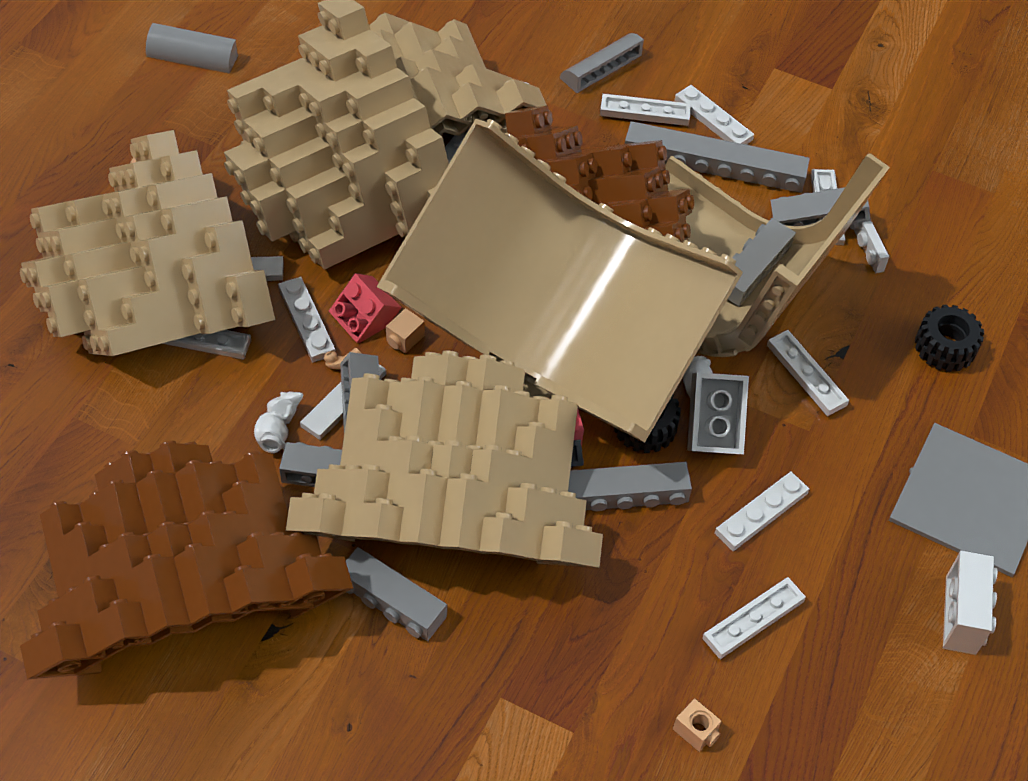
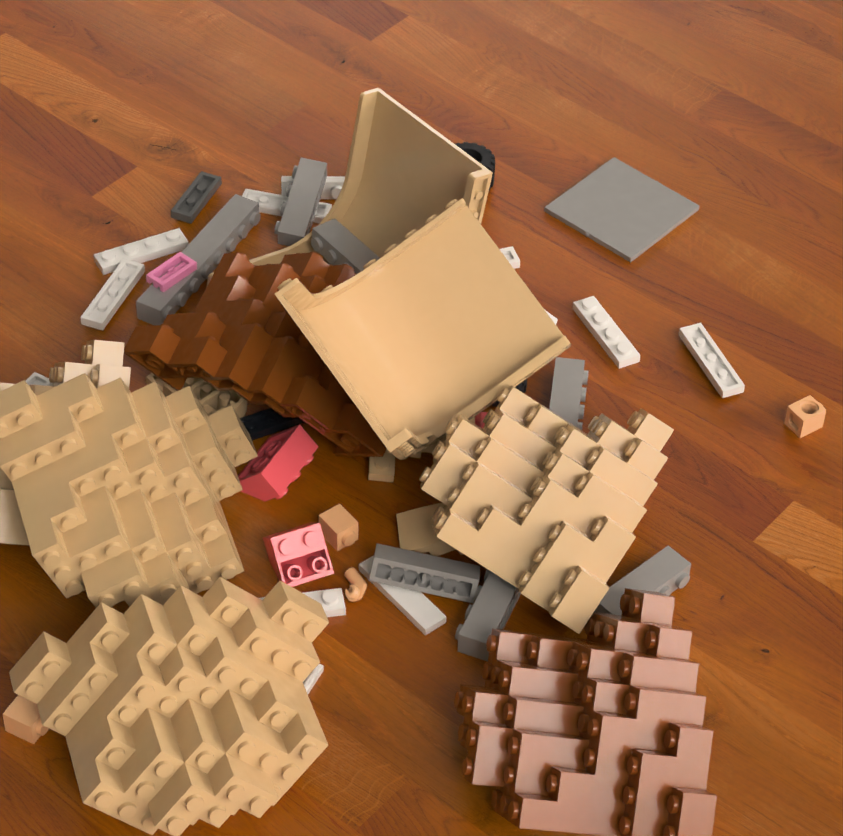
camera: 75 degrees left, 10 degrees down
white animal [254,392,303,453] -> none
light grey brick [560,33,644,93] -> none
white brick [943,550,997,655] -> none
none -> bright pink tile [146,252,197,292]
none -> dark grey plate [171,171,222,224]

